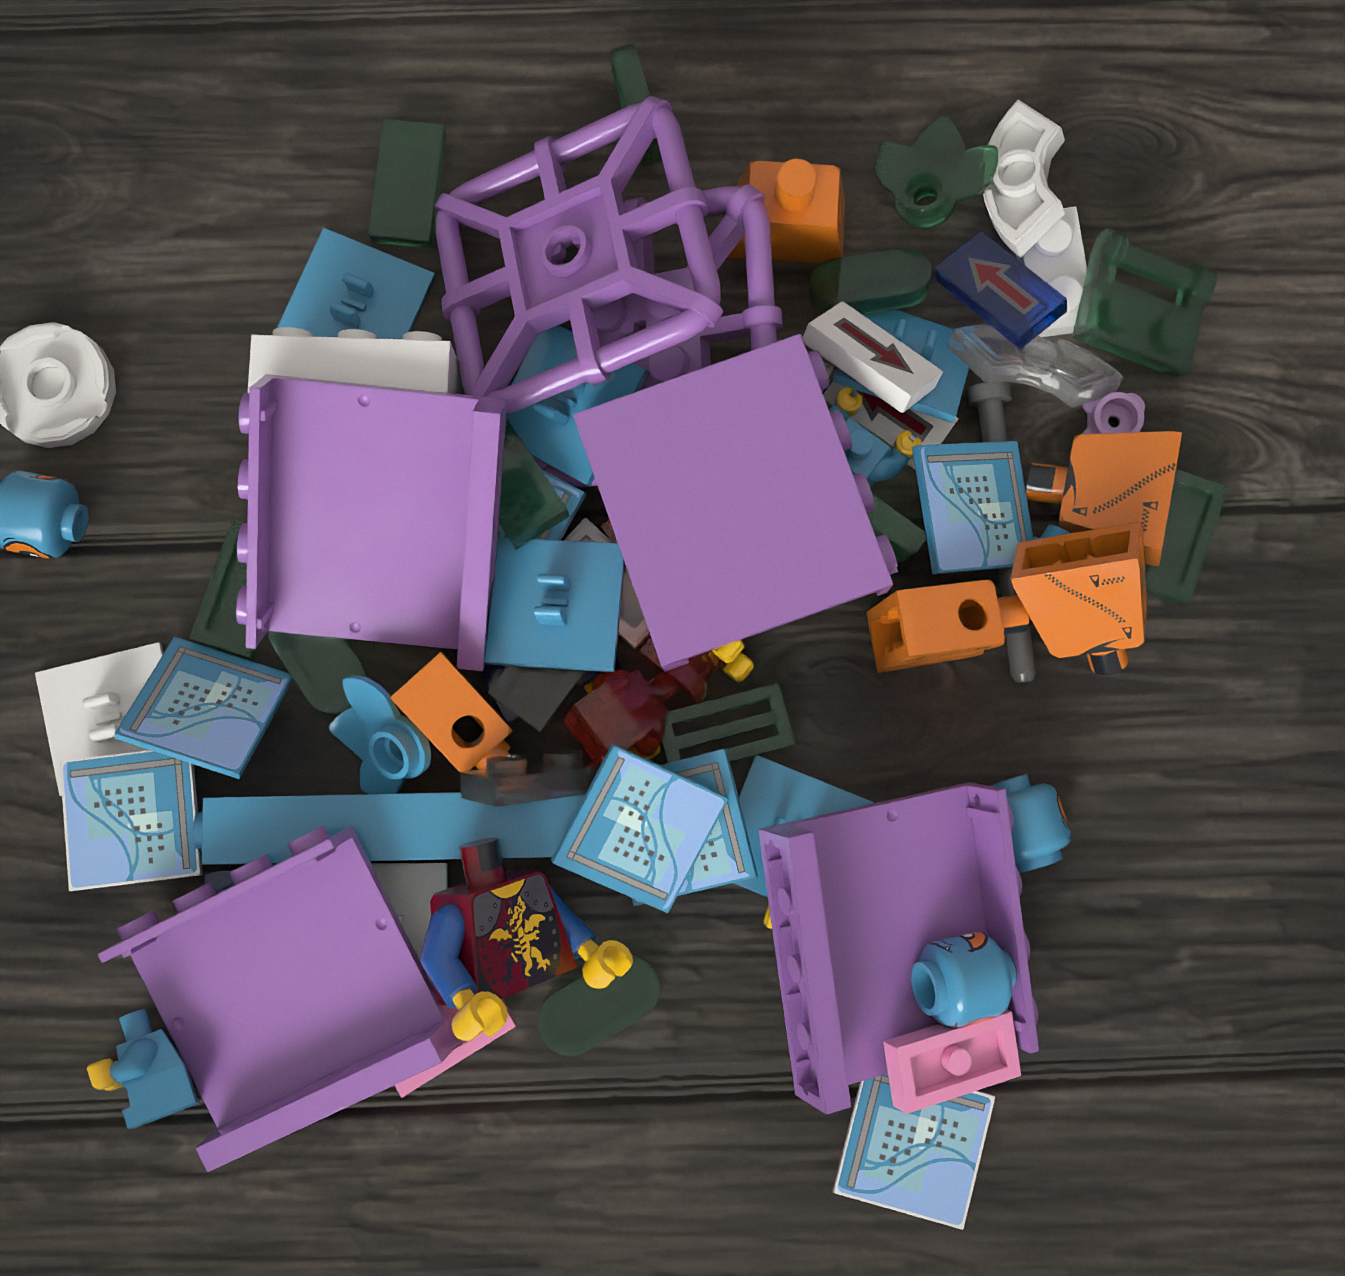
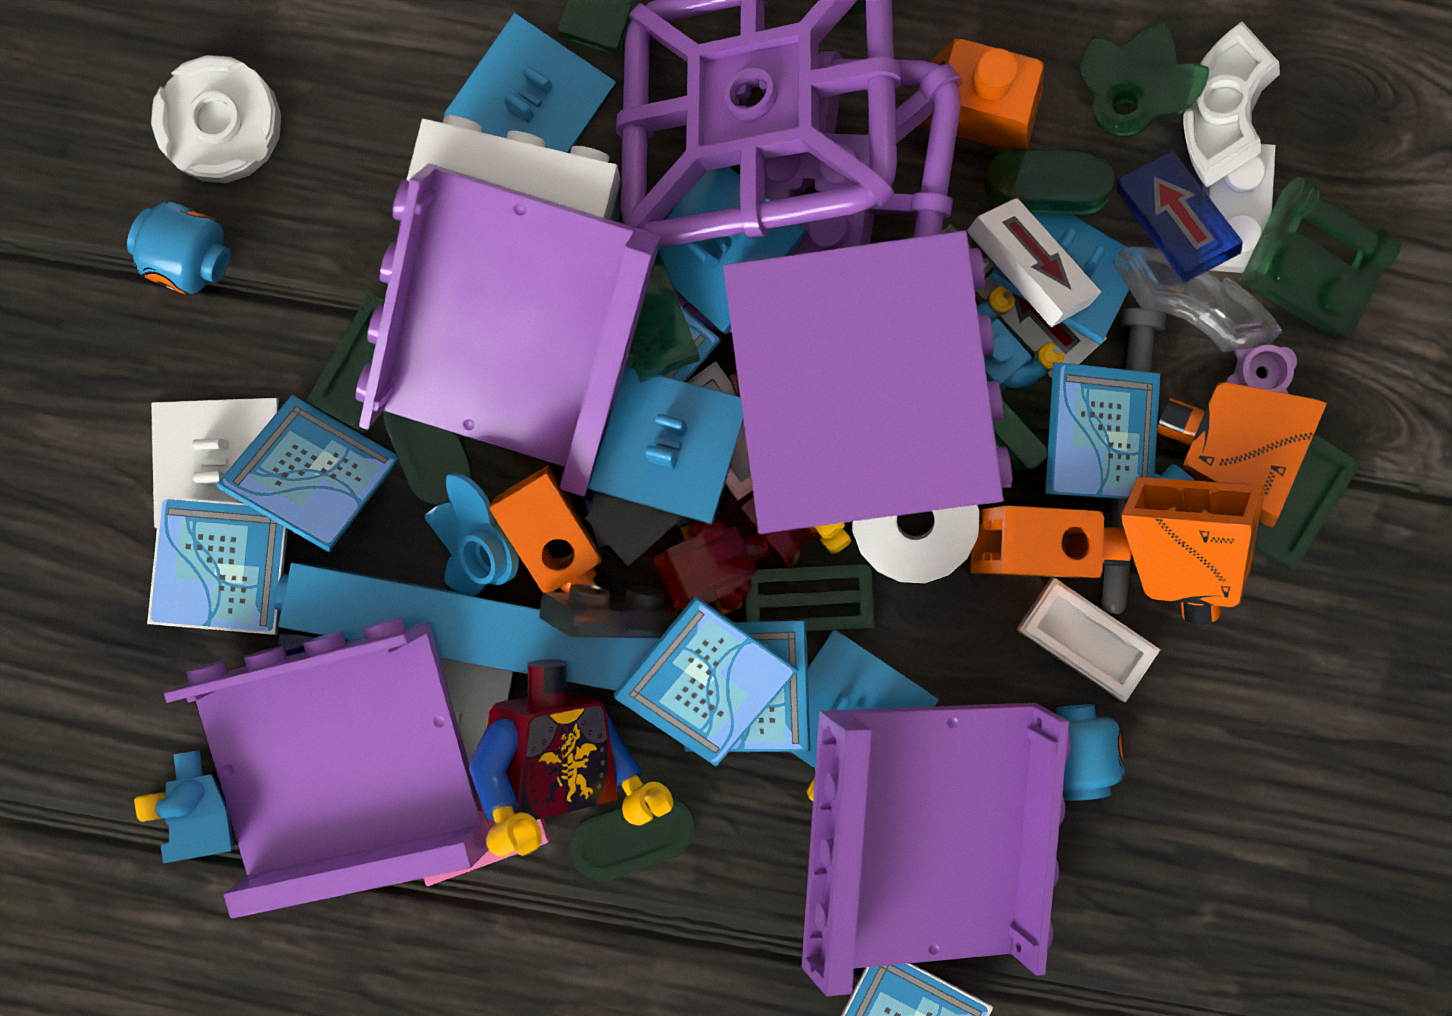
camera: 20 degrees right, 5 degrees up
bright pink plate [883,1010,1021,1114] -> none
dark azure head [911,932,1016,1027] -> none
none -> white tile [852,505,980,583]
none -> white tile [1016,578,1160,702]

